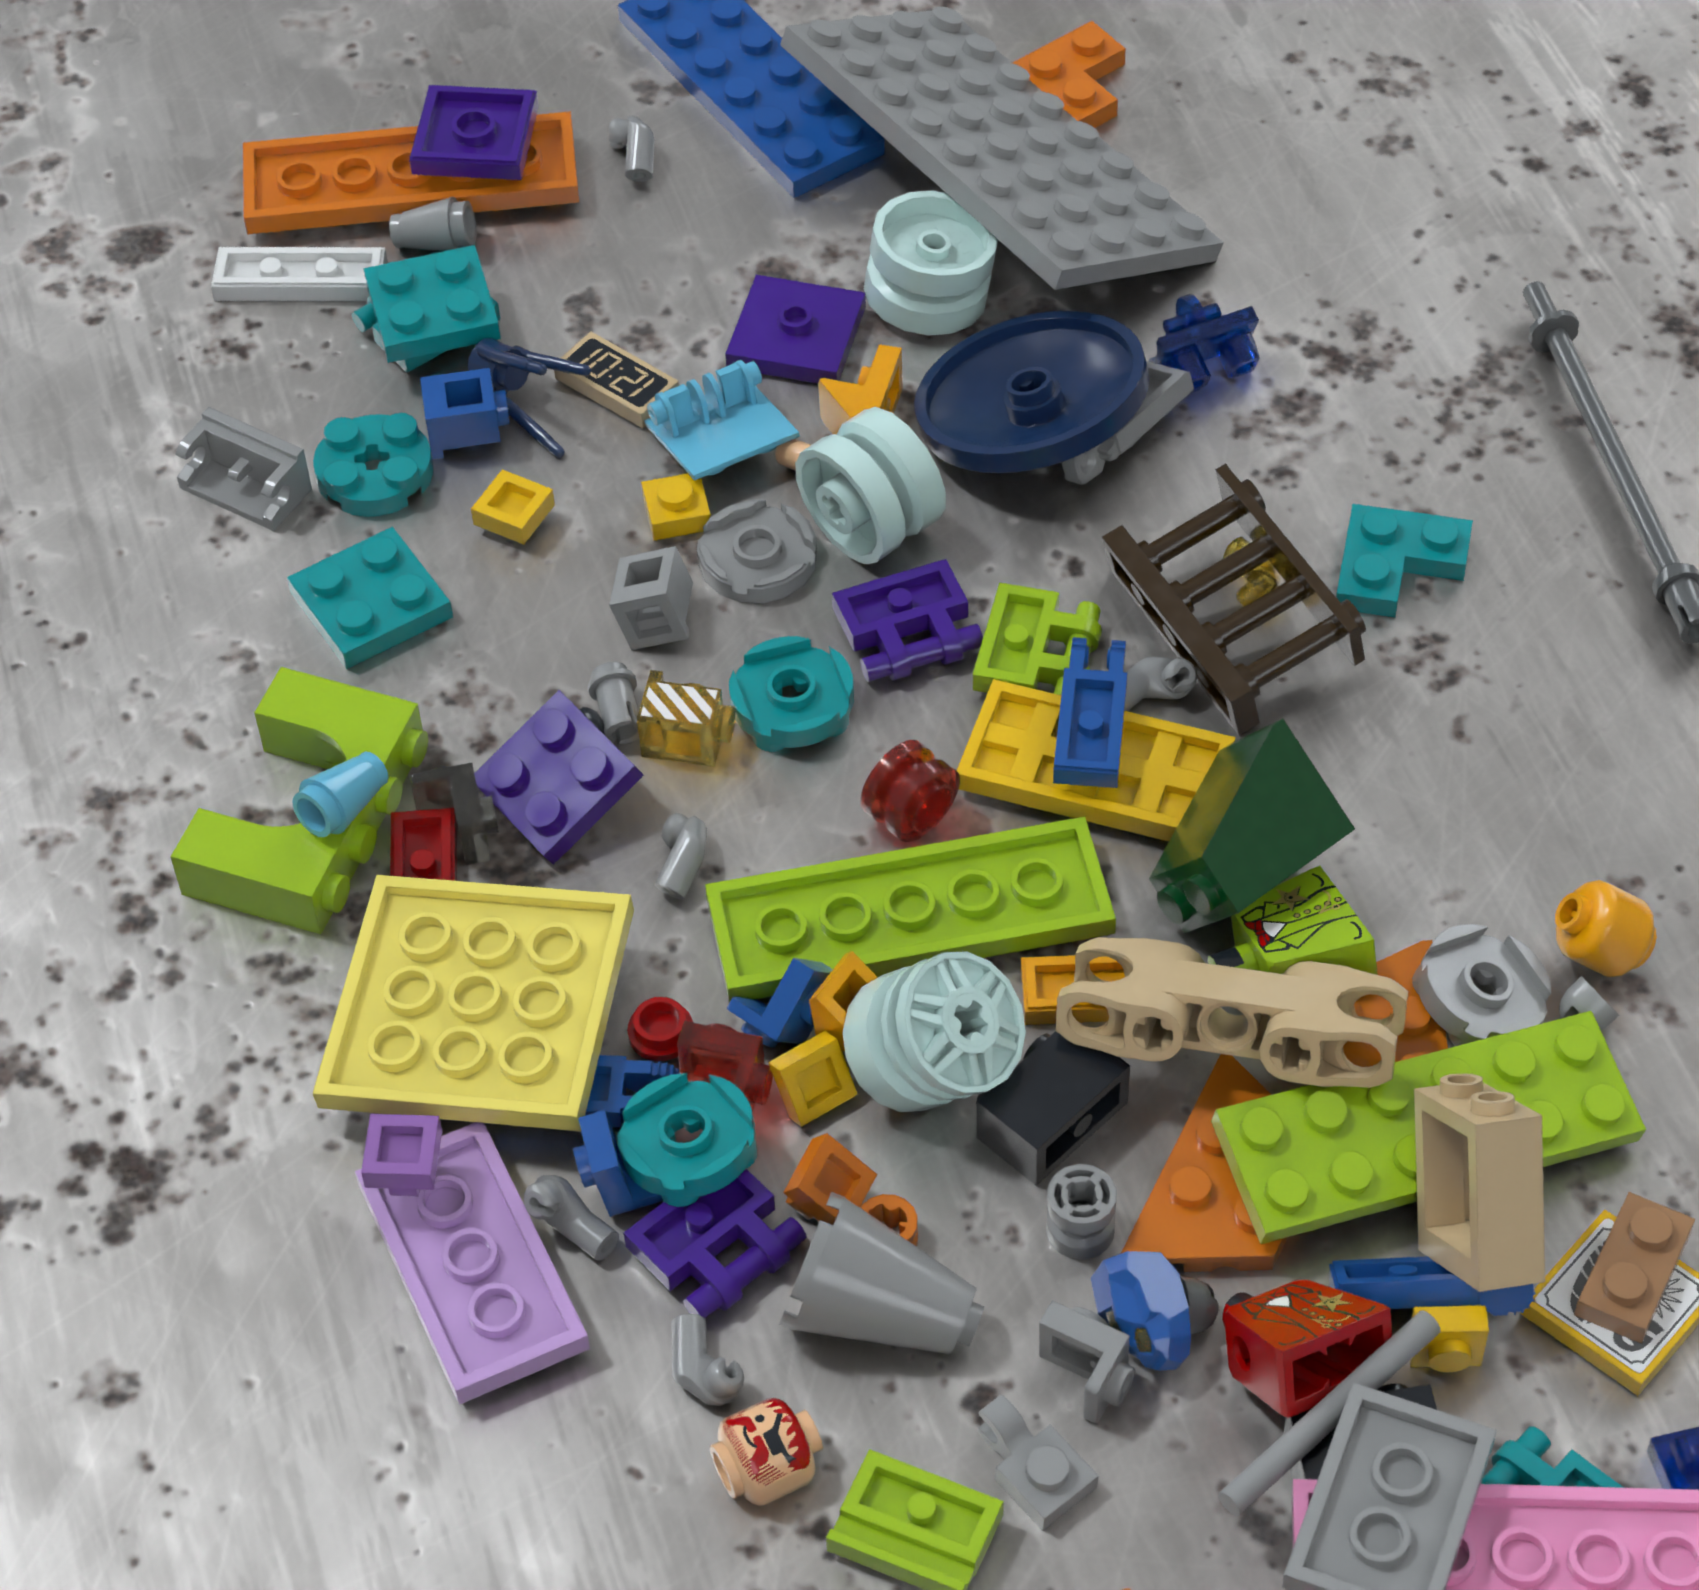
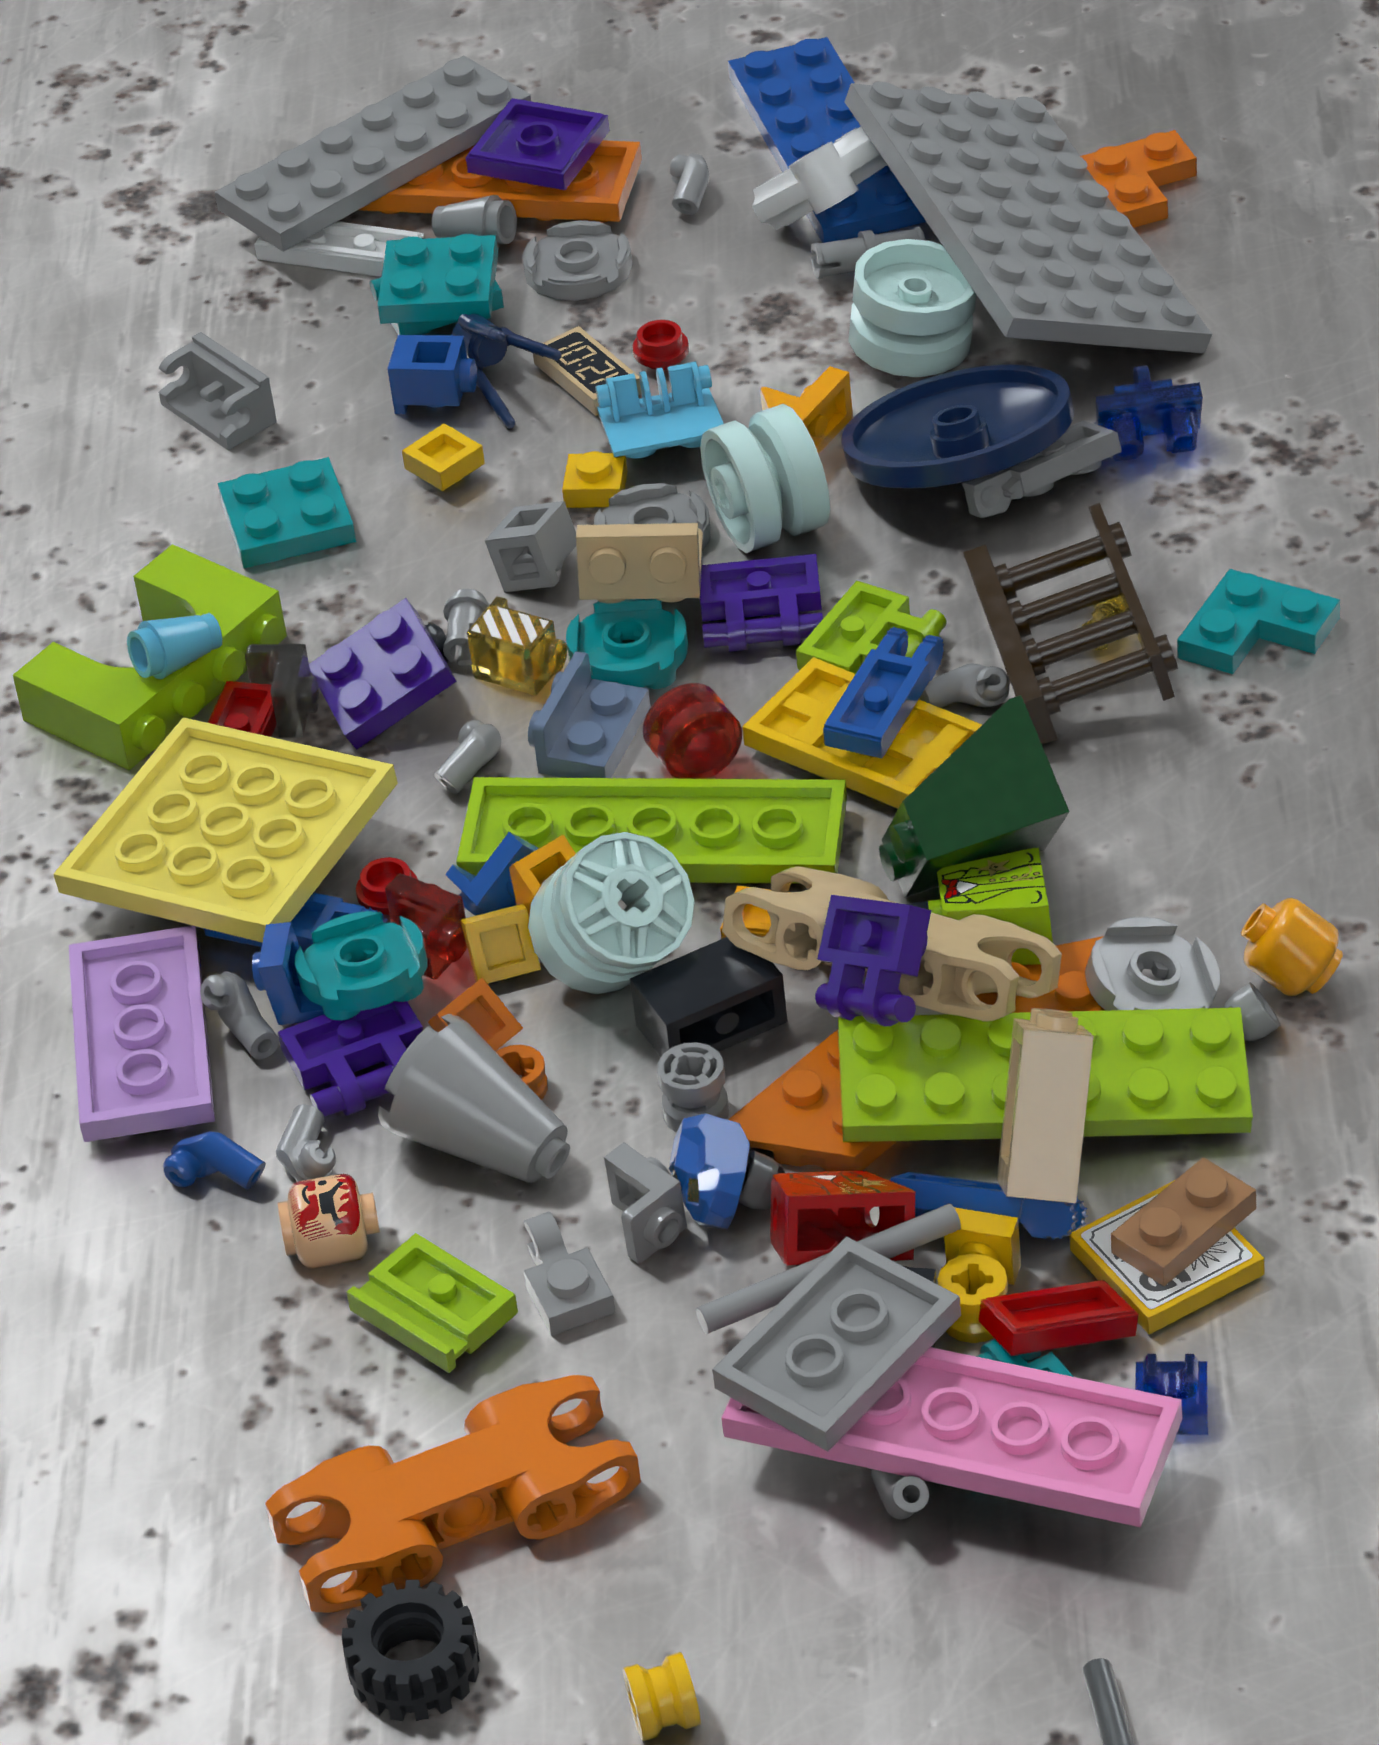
camera: 20 degrees right, 10 degrees down
teal plate [313,413,434,517] -> none
medium lavender tile [361,1114,442,1196] -> none
dark purple plate [725,275,866,383] -> none
none -> blue arm [163,1131,266,1190]
none -> light grey plate [215,55,531,252]
none -> light grey tile [522,220,633,301]
none -> sand blue bracket [528,651,650,778]
none -> tan bracket [576,523,703,604]
none -> red plate [632,320,689,370]
none -> white piece [752,126,887,230]
none -> light grey pin [811,227,925,279]
none -> dark purple plate [815,895,932,1026]
none -> yellow wheel [937,1253,1008,1343]
none -> red tile [978,1280,1139,1356]

